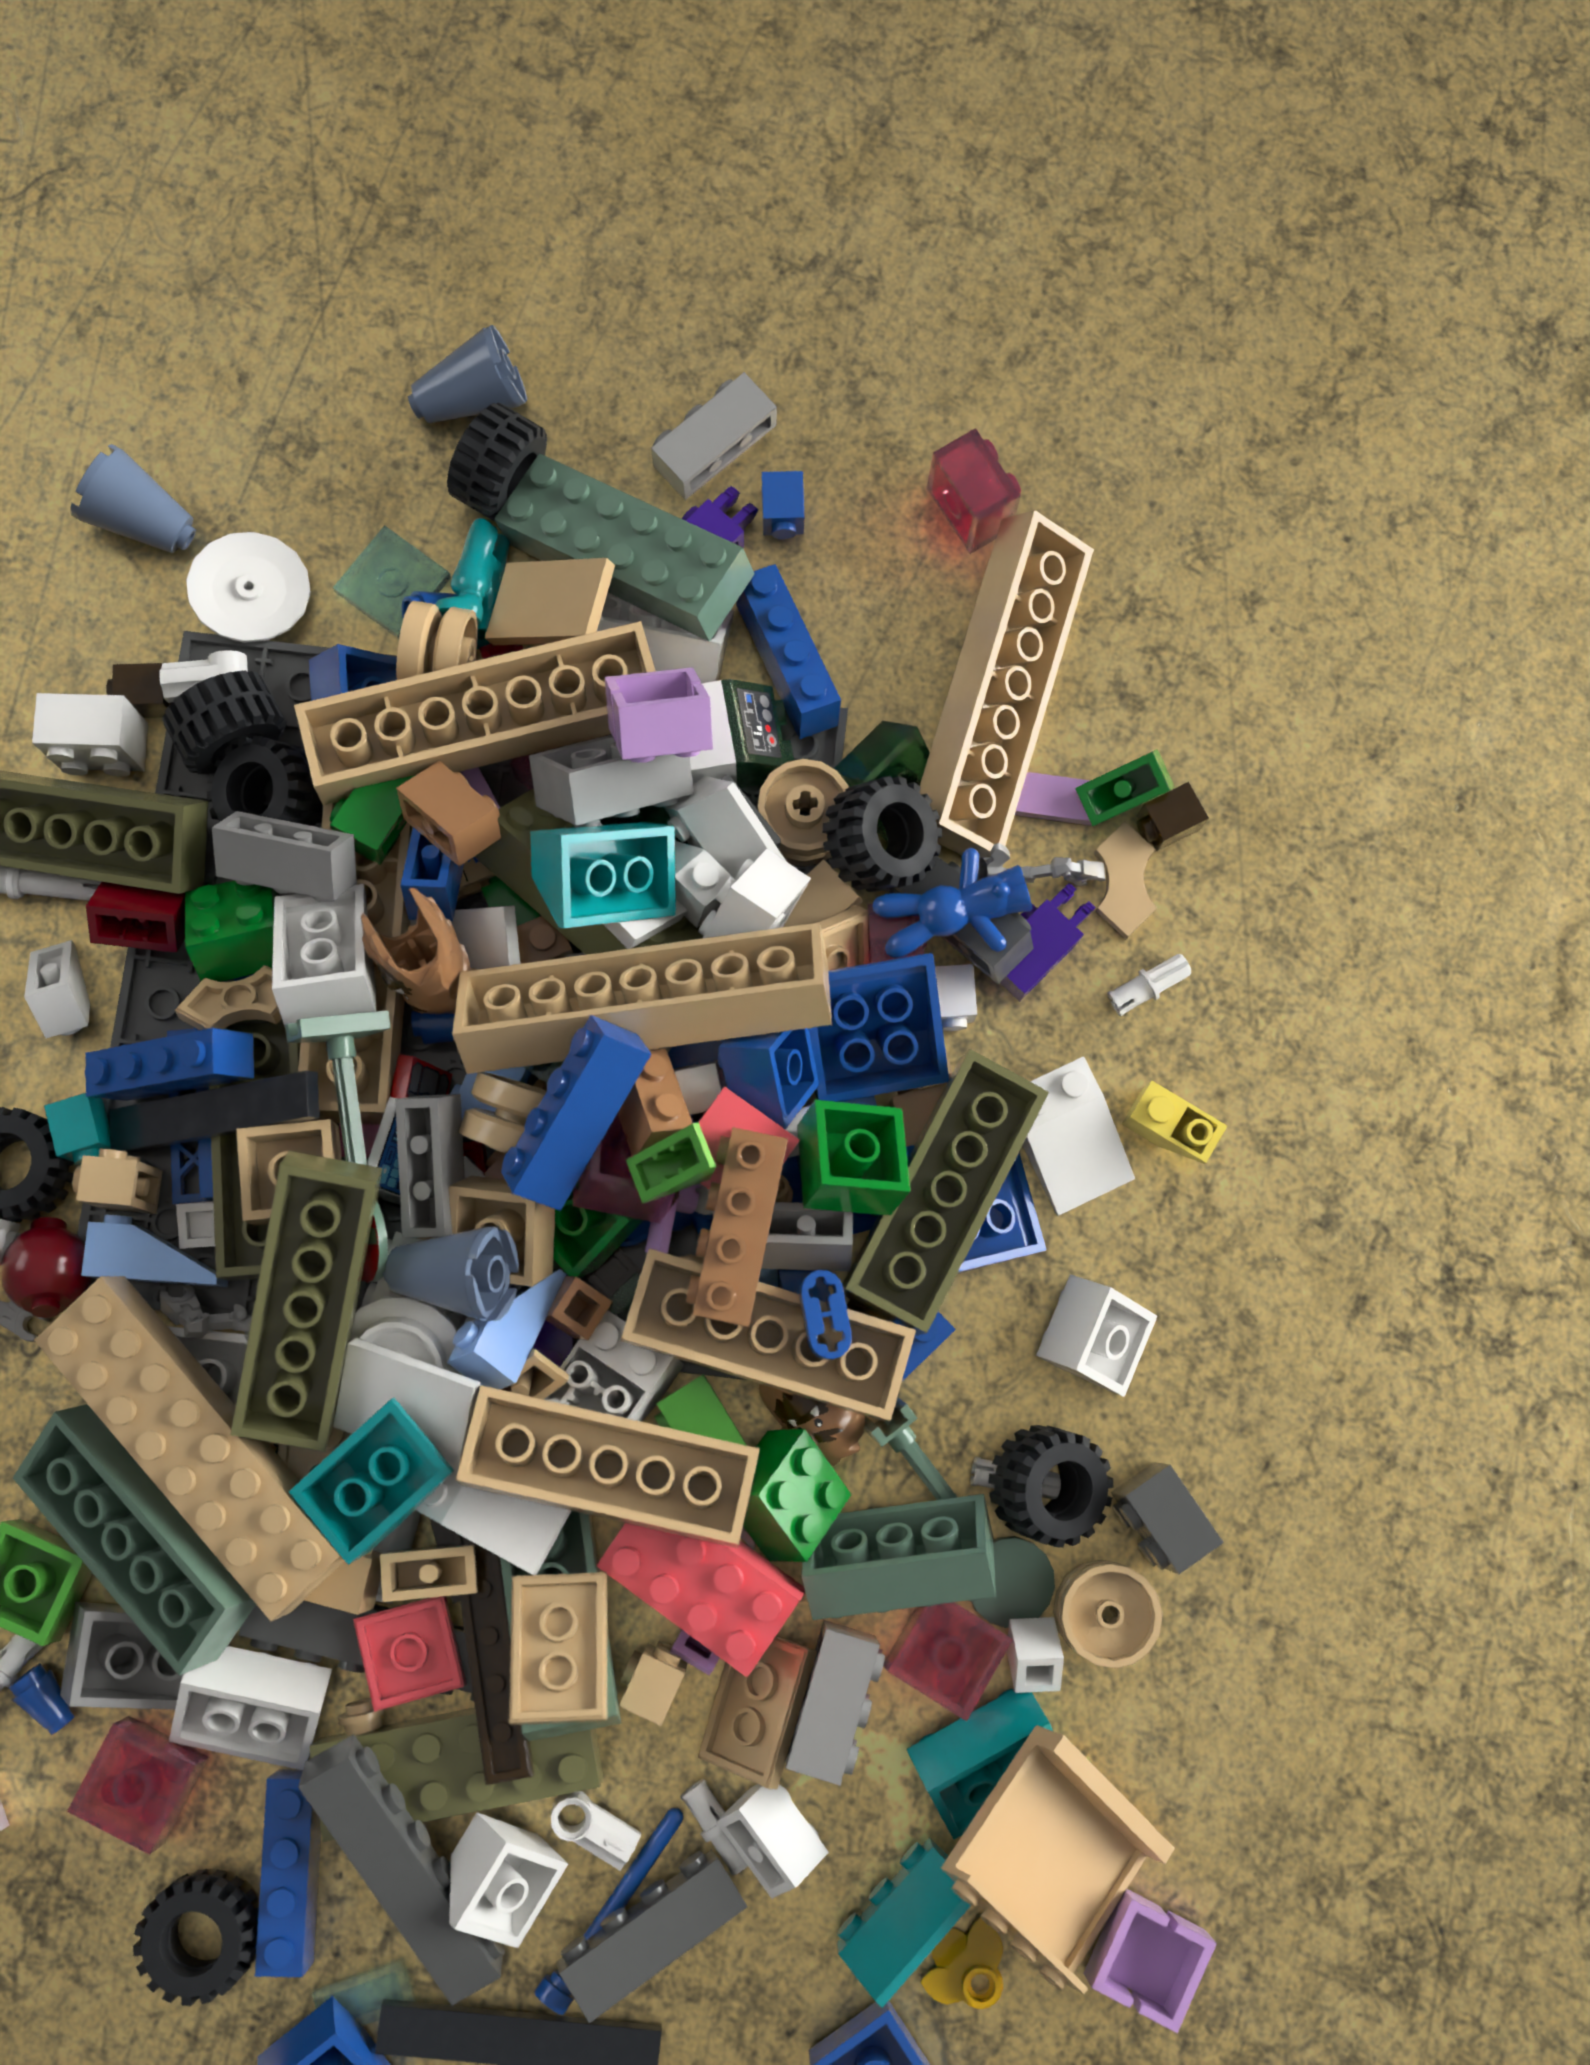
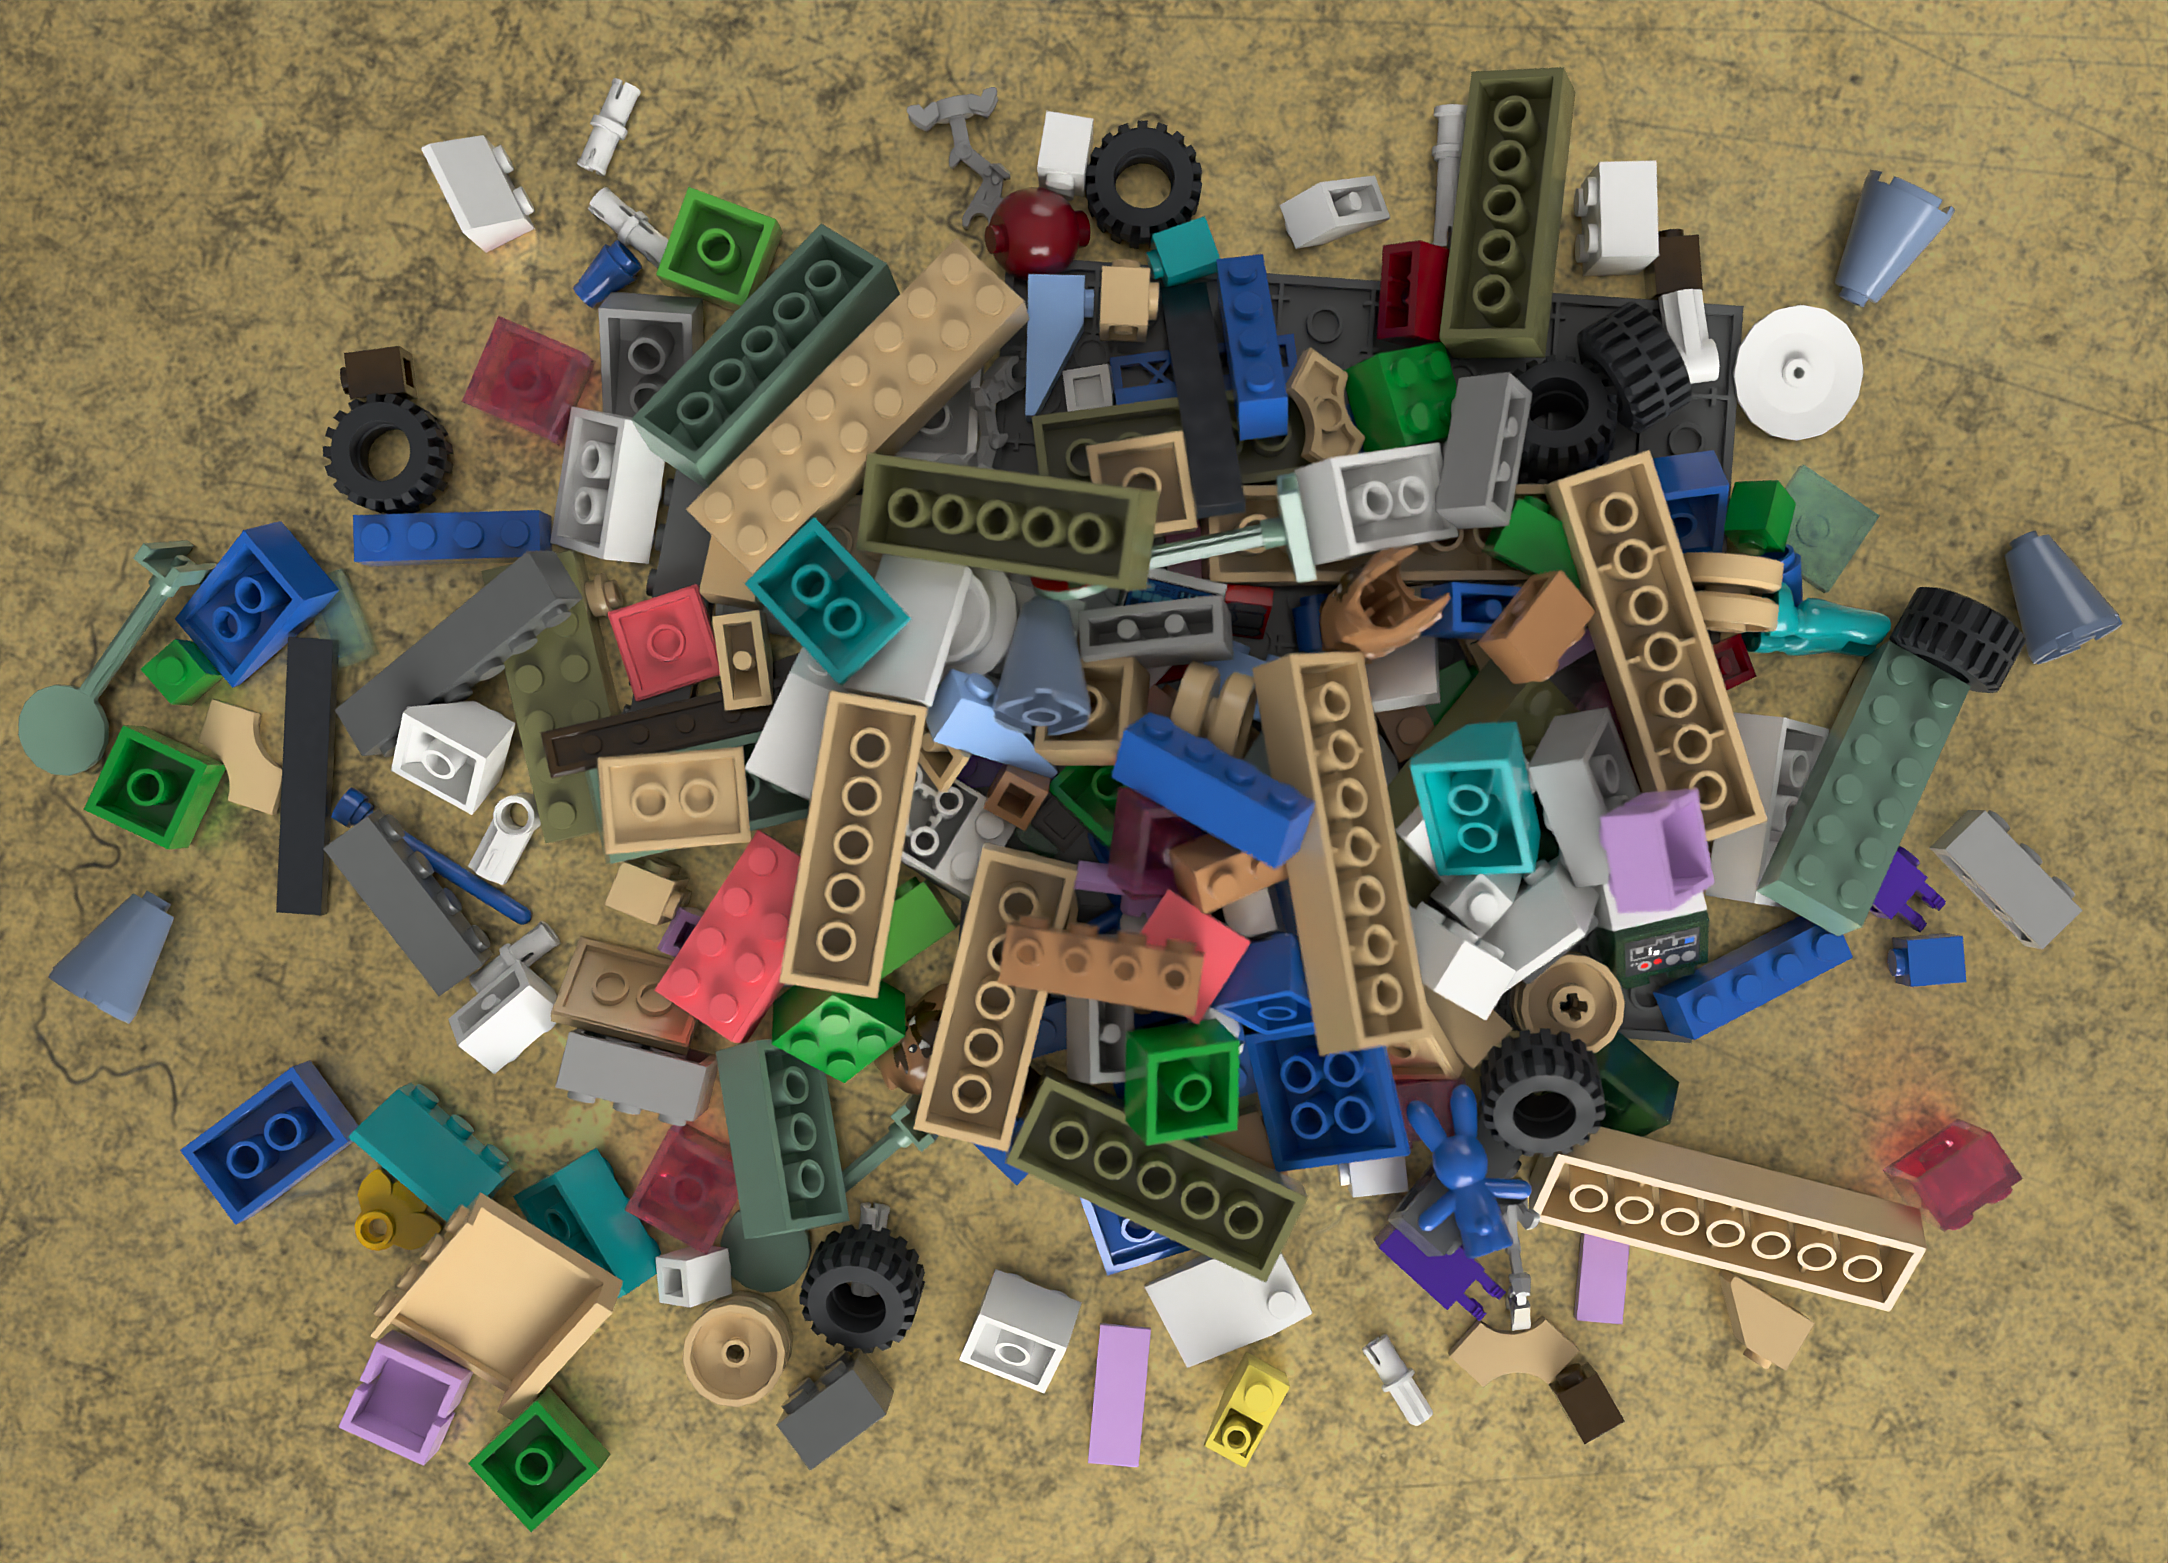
camera: 90 degrees right, 10 degrees up
tan tile [485,558,615,645] -> none
bright green slope [626,1122,716,1203] -> none
blue beam [799,1270,852,1360] -> none
green slope [1075,749,1175,826] -> none
none -> dark brown brick [340,346,418,402]
none -> green brick [468,1387,611,1532]
none -> lavender piece [1088,1323,1151,1467]
none -> tan slope [1719,1269,1815,1371]
none -> green brick [1724,480,1796,556]

